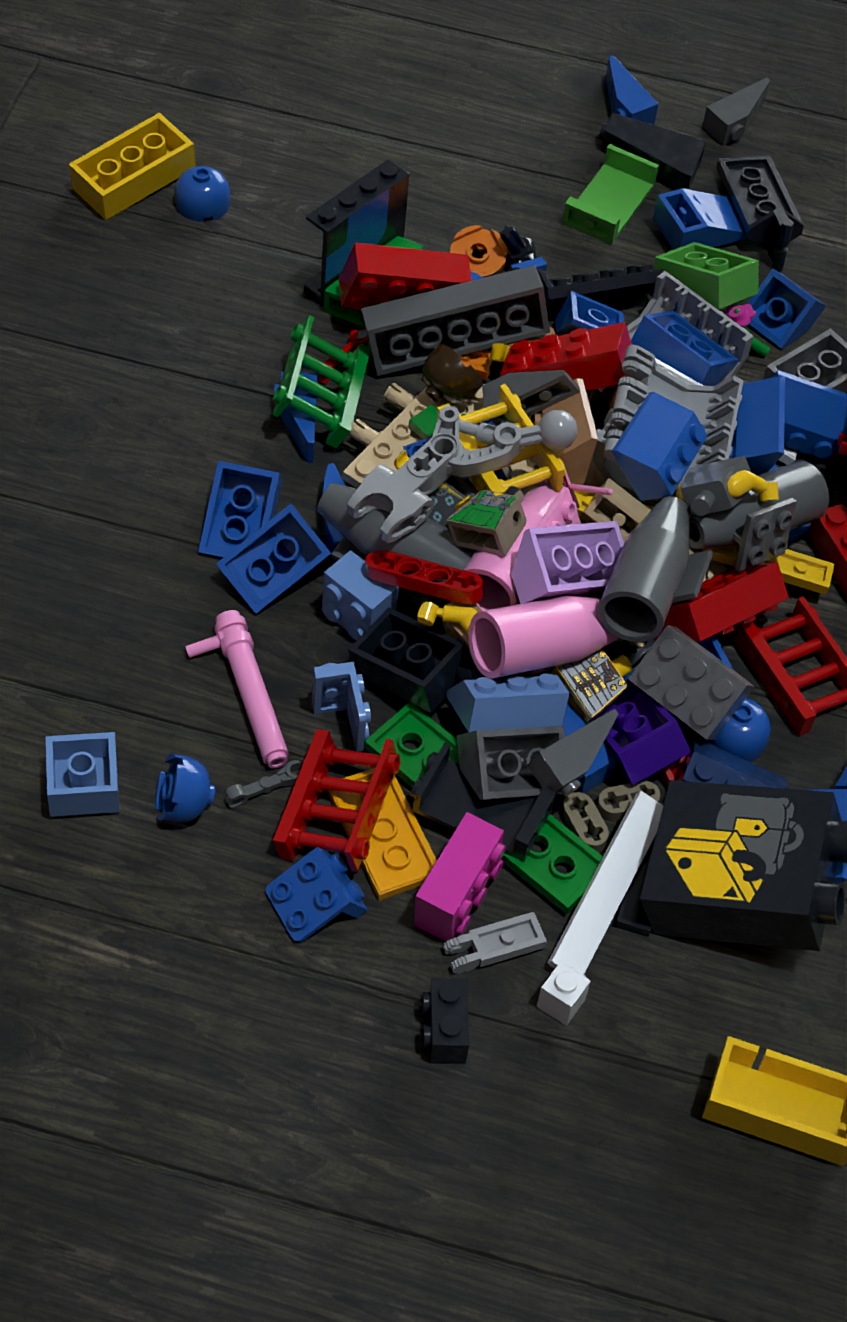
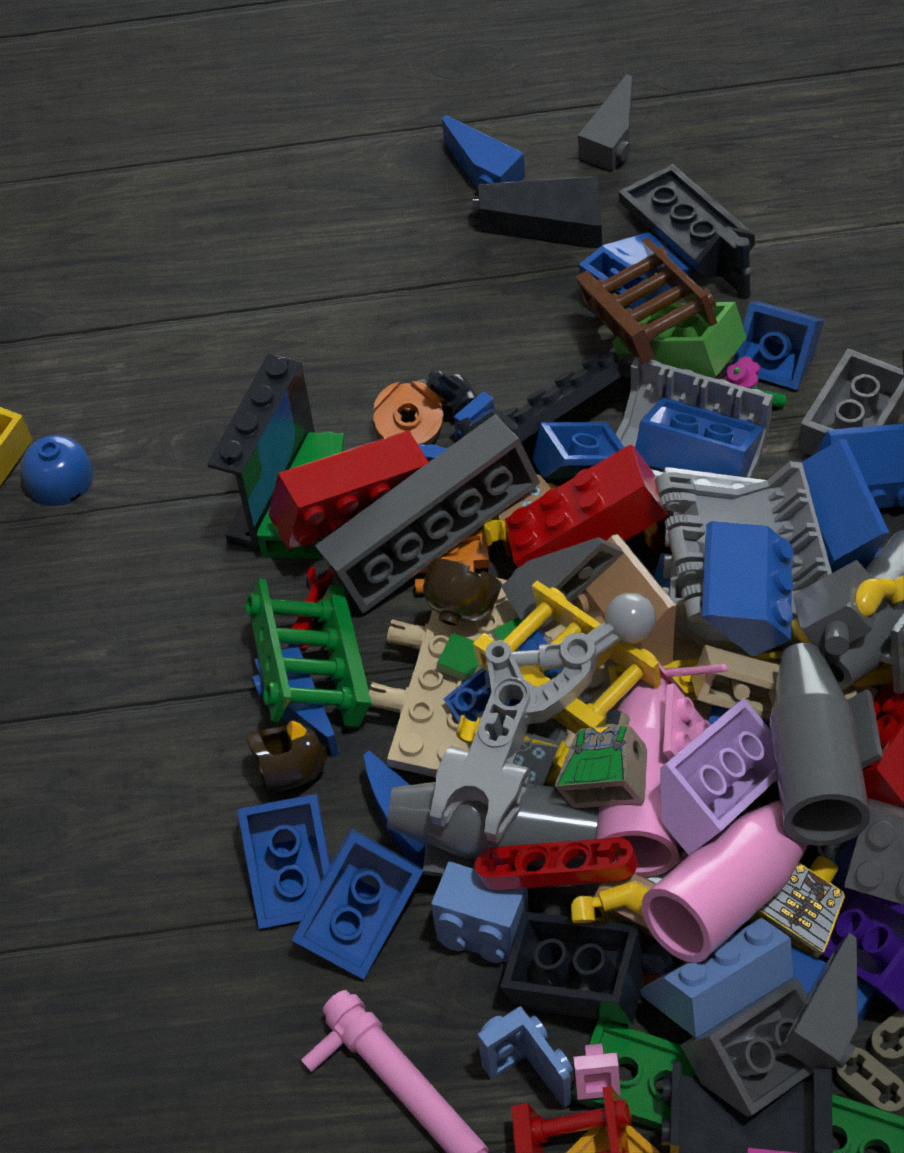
camera: 10 degrees left, 0 degrees up
bright green panel [562,144,659,245] -> none
none -> dark brown piece [247,721,327,794]
none -> bright pink tile [573,1044,621,1100]
none -> reddish brown fence [575,237,717,364]

